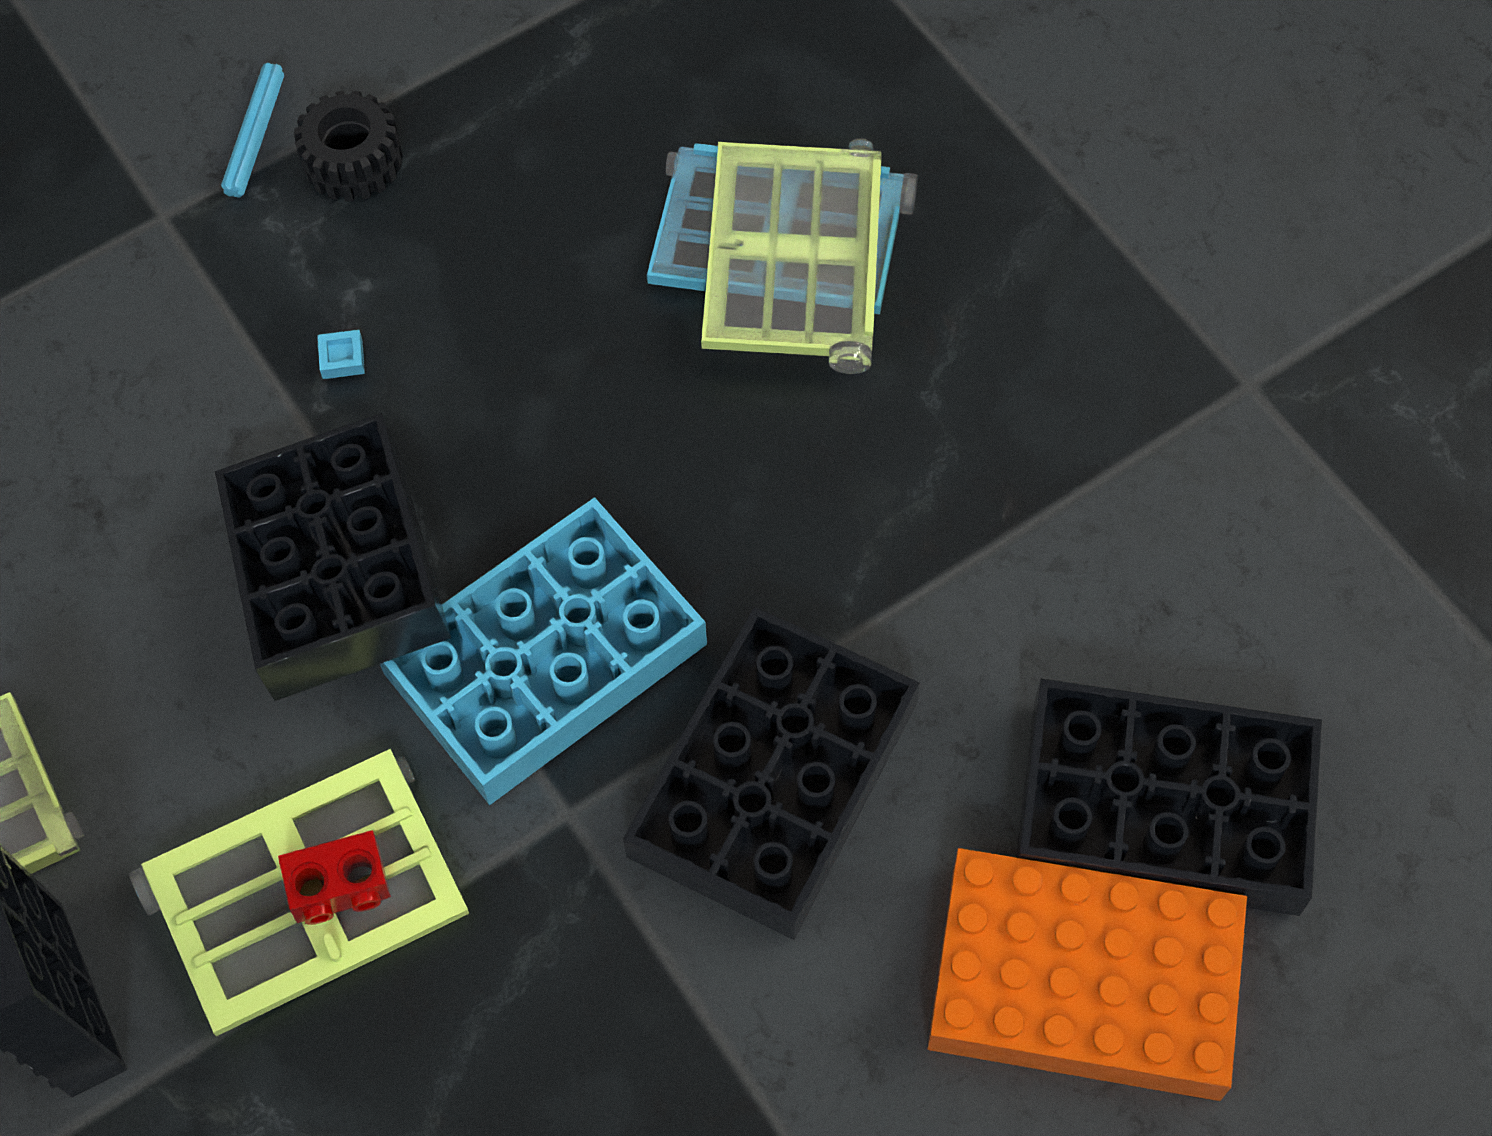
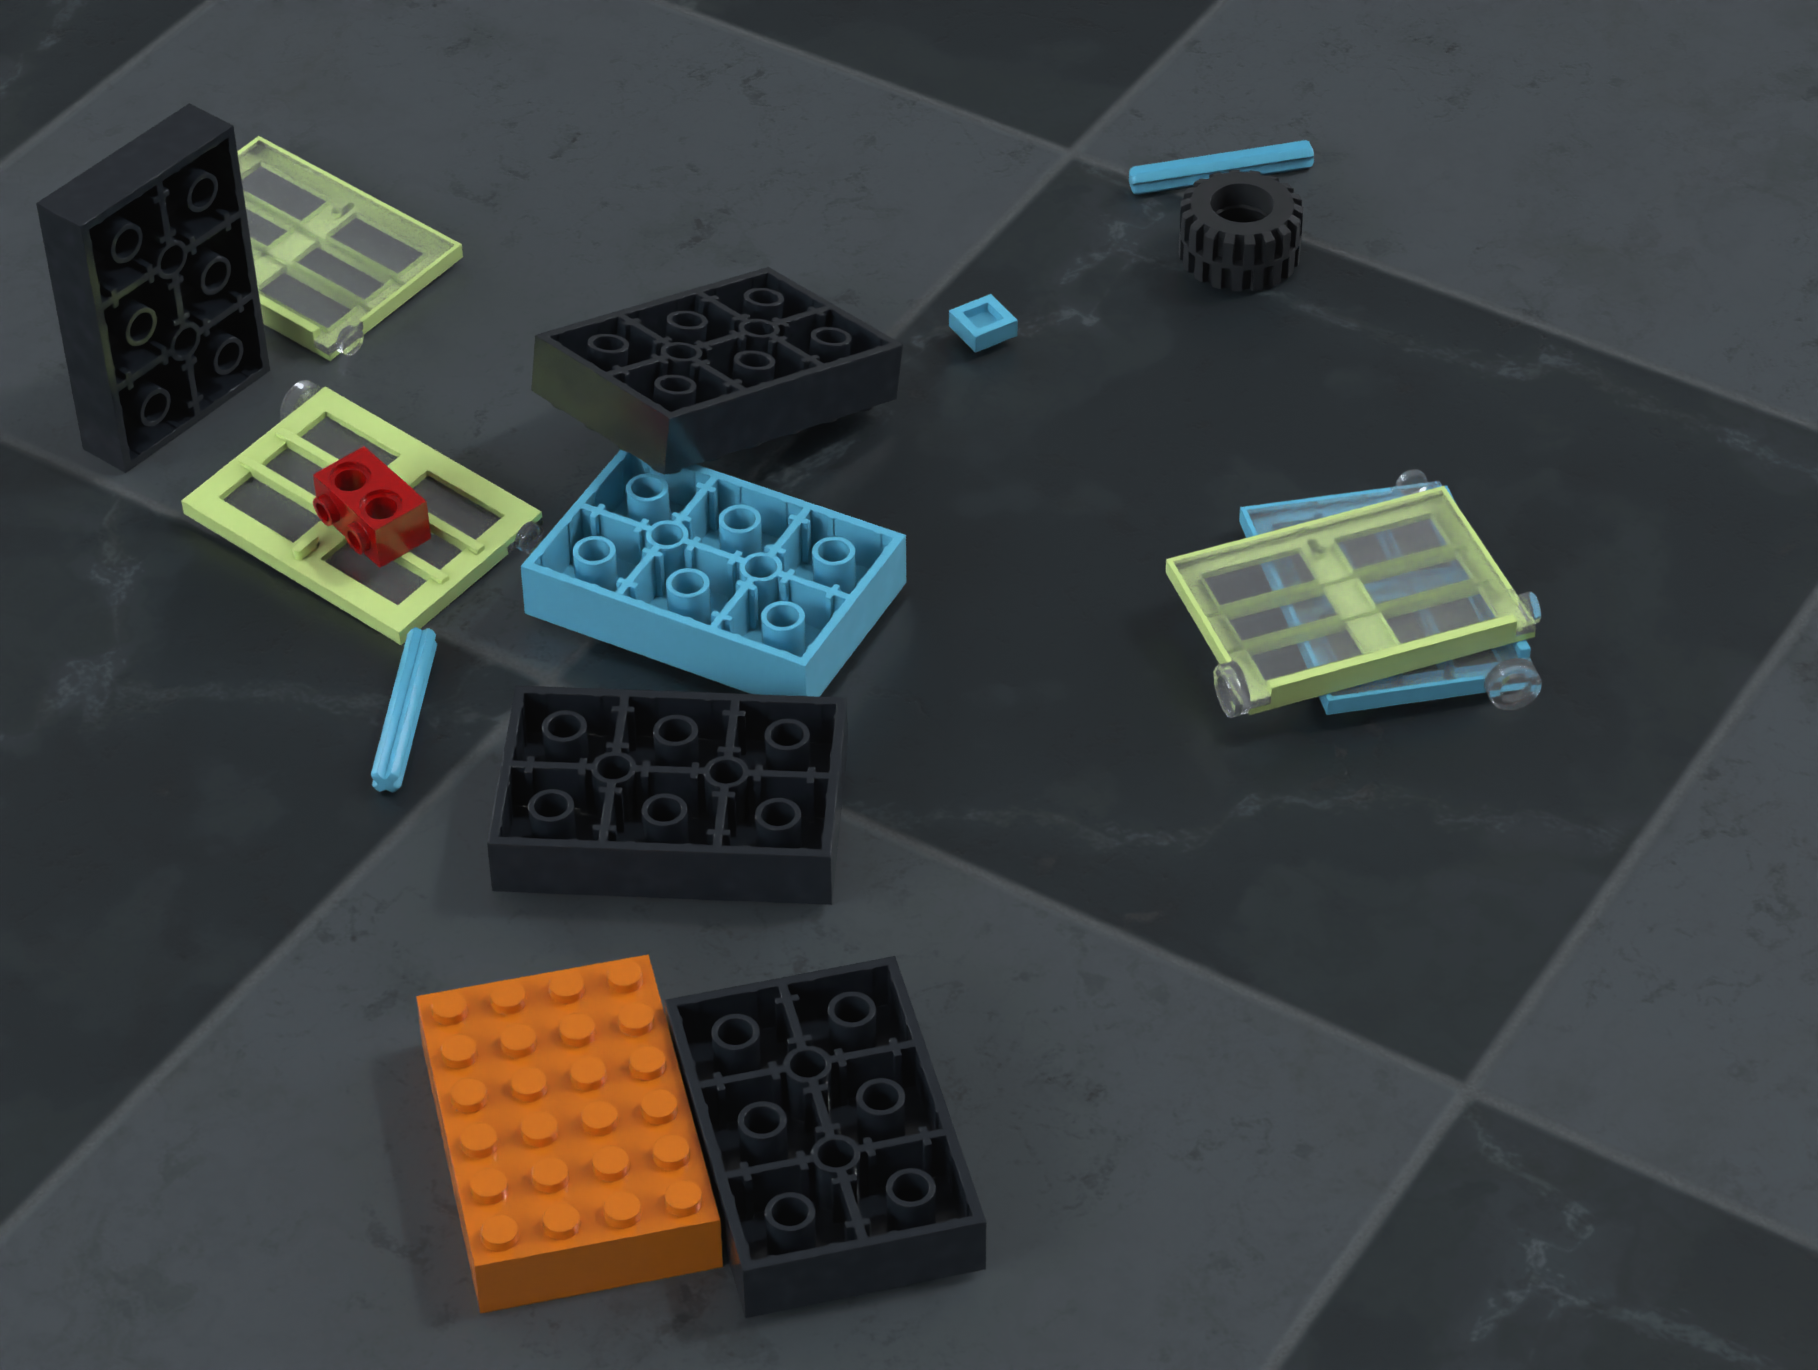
camera: 65 degrees right, 20 degrees down
none -> medium azure axle [371,627,437,793]

